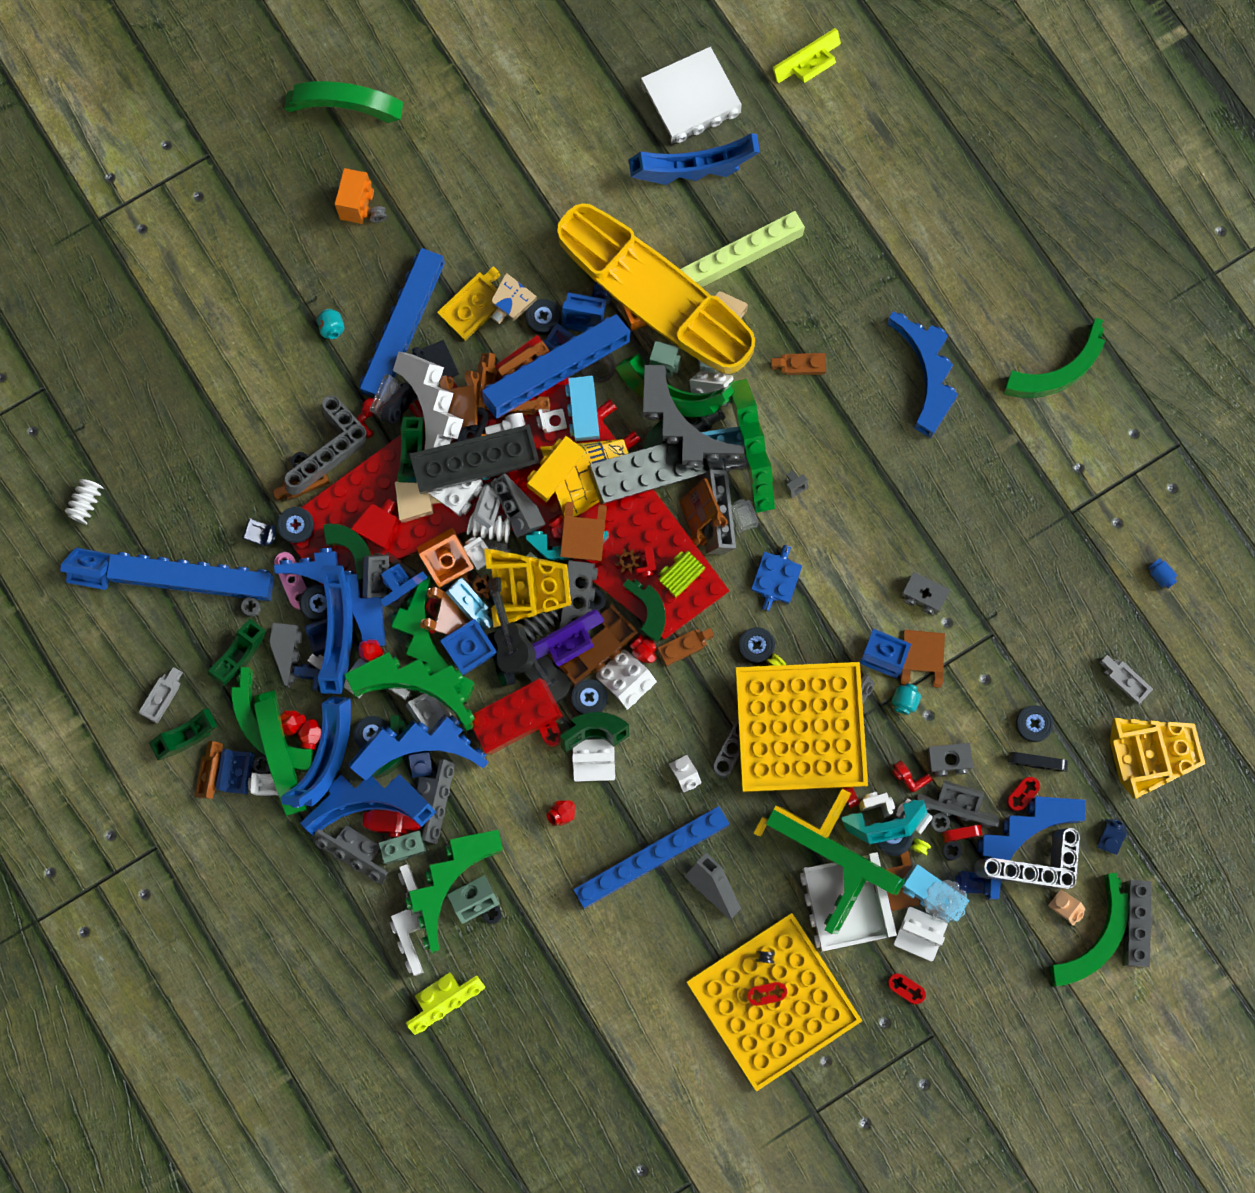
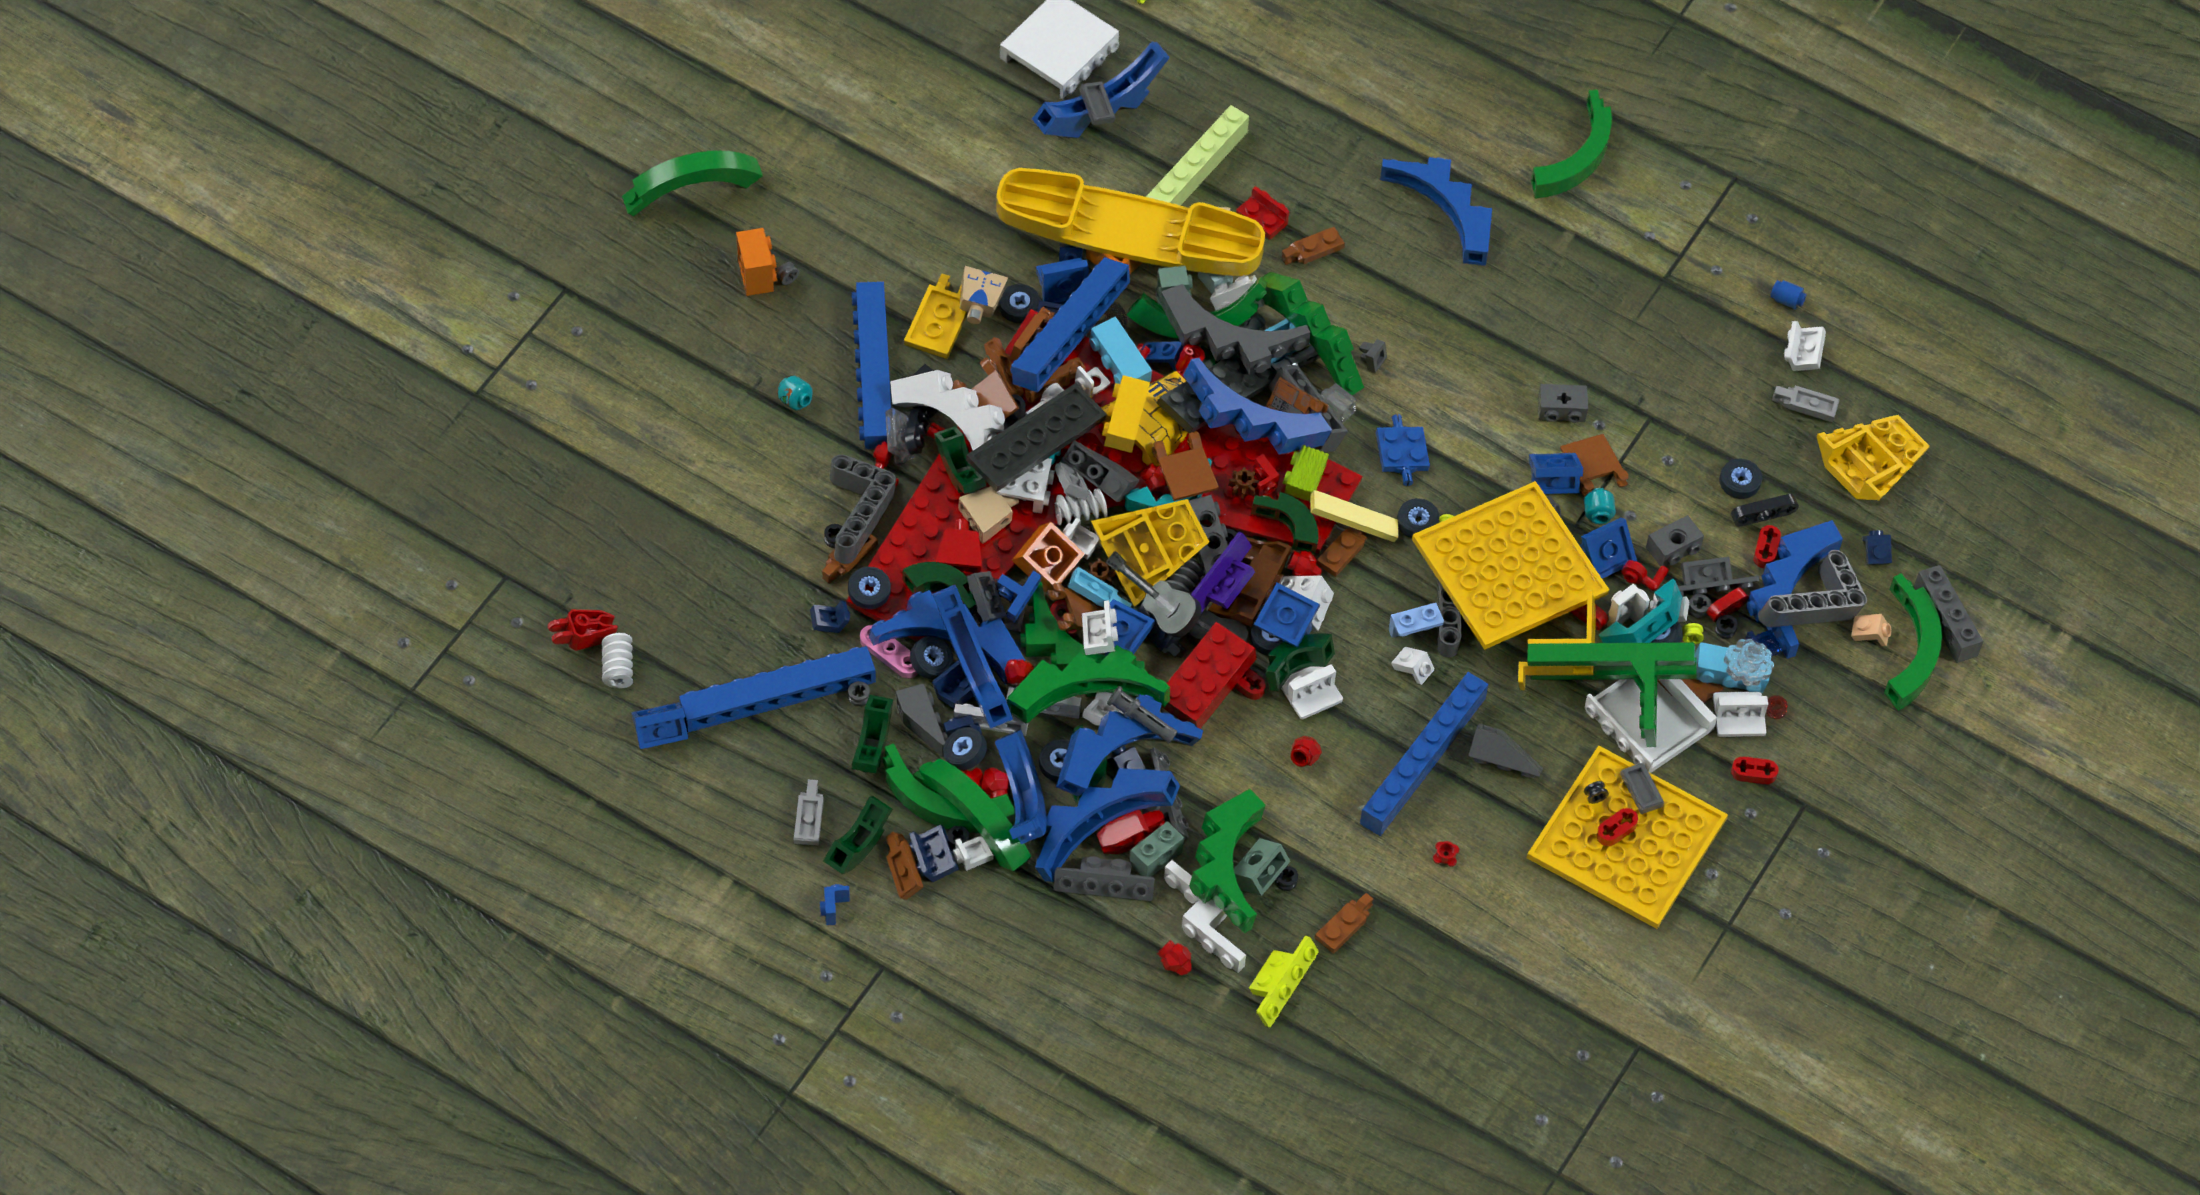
camera: 30 degrees left, 20 degrees down
none -> red hinge [547,609,618,651]
none -> blue bracket [820,884,850,925]
none -> black bush [943,727,987,771]
none -> dark grey tile [1080,81,1116,125]
none -> white bracket [1082,600,1118,655]
none -> dark grey pin [1107,686,1178,744]
none -> blue bracket [1142,342,1186,372]
none -> red rock [1157,939,1191,975]
none -> red plate [1176,344,1205,371]
none -> blue arch [1183,358,1332,454]
none -> red bracket [1236,186,1289,240]
none -> blue bracket [1254,583,1320,648]
none -> light yellow tile [1310,490,1398,542]
none -> dark orange hinge [1315,893,1374,954]
none -> light blue bracket [1389,603,1444,638]
none -> red plate [1433,841,1460,867]
none -> blue bracket [1579,517,1637,578]
none -> dark grey tile [1620,763,1664,814]
none -> clear red bush [1766,695,1788,719]
none -> white bracket [1785,321,1826,371]

